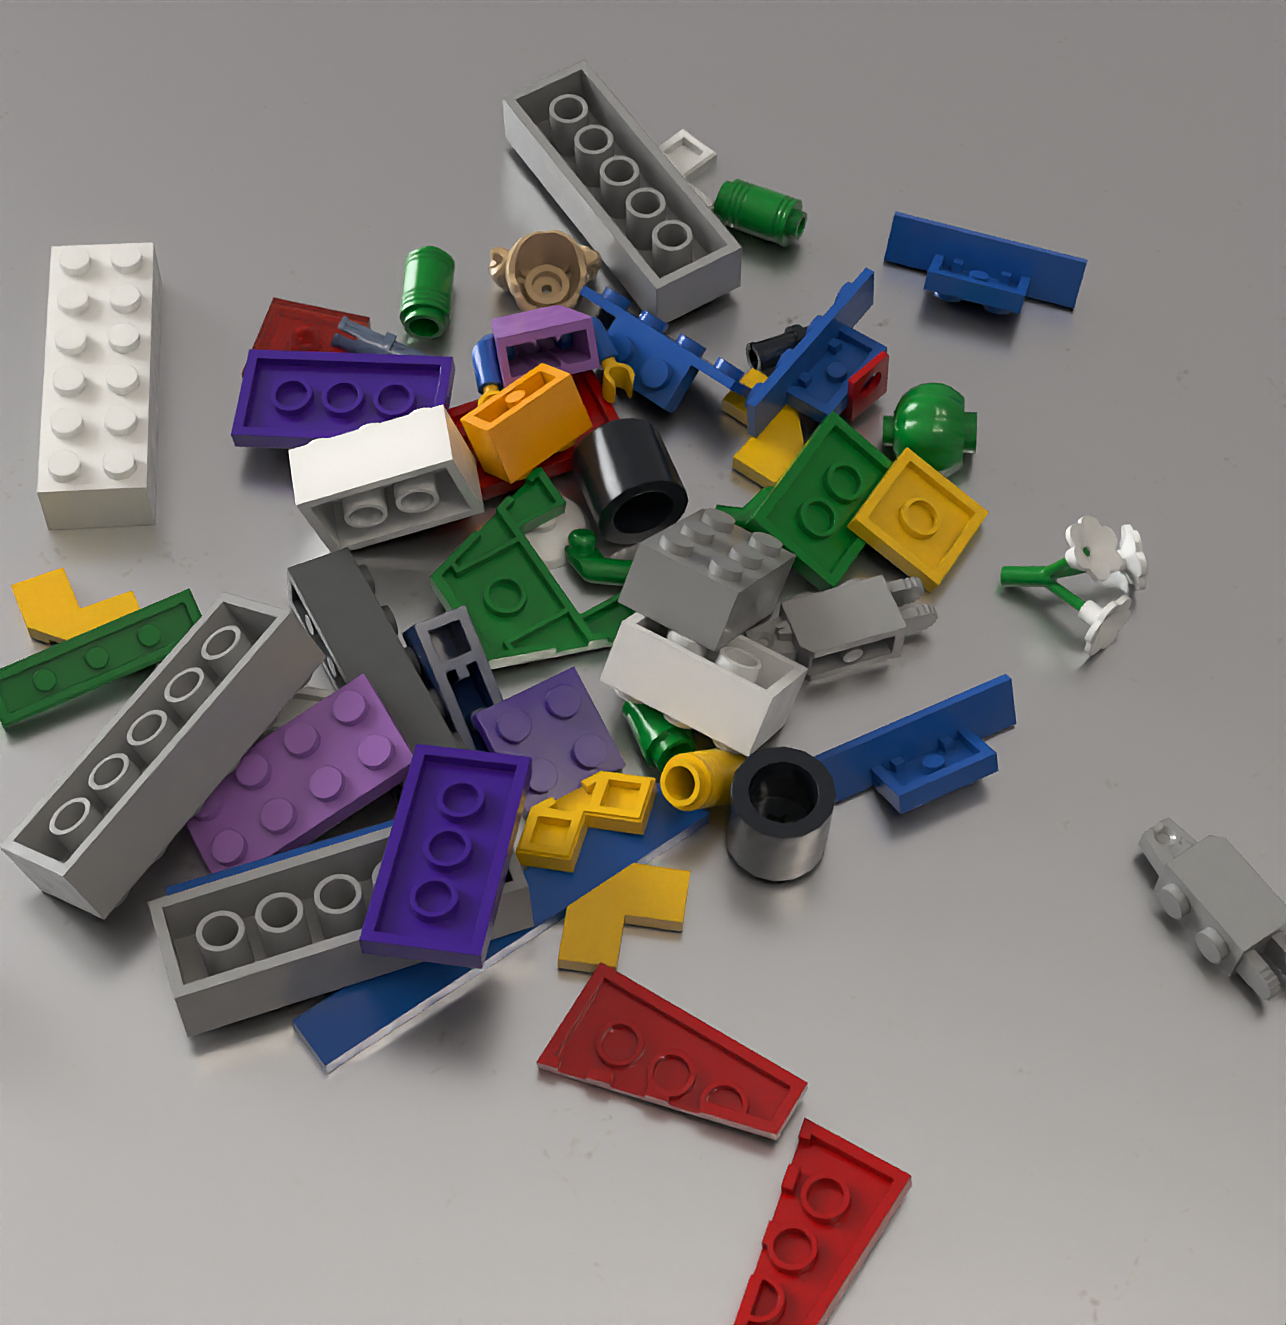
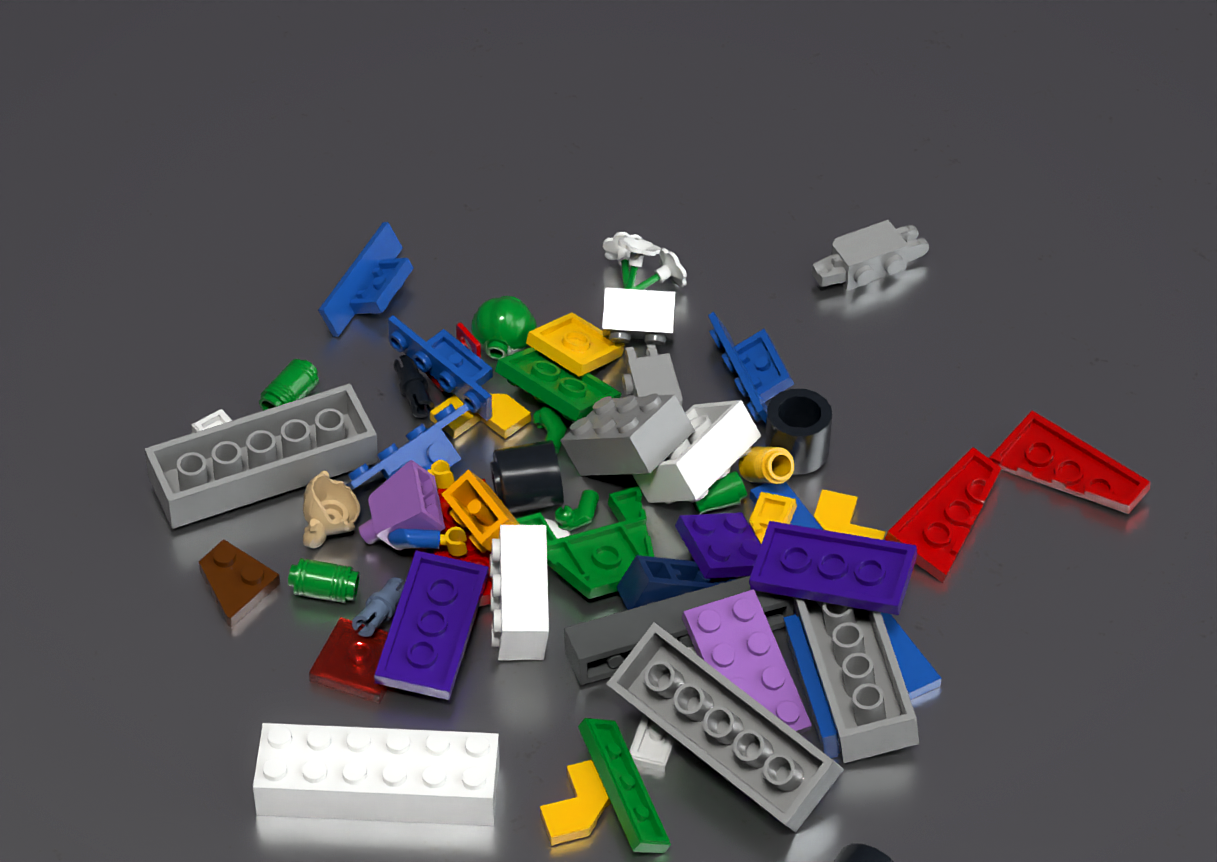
camera: 80 degrees left, 10 degrees down
none -> reddish brown wing [199,539,280,628]
none -> brick [602,288,676,345]

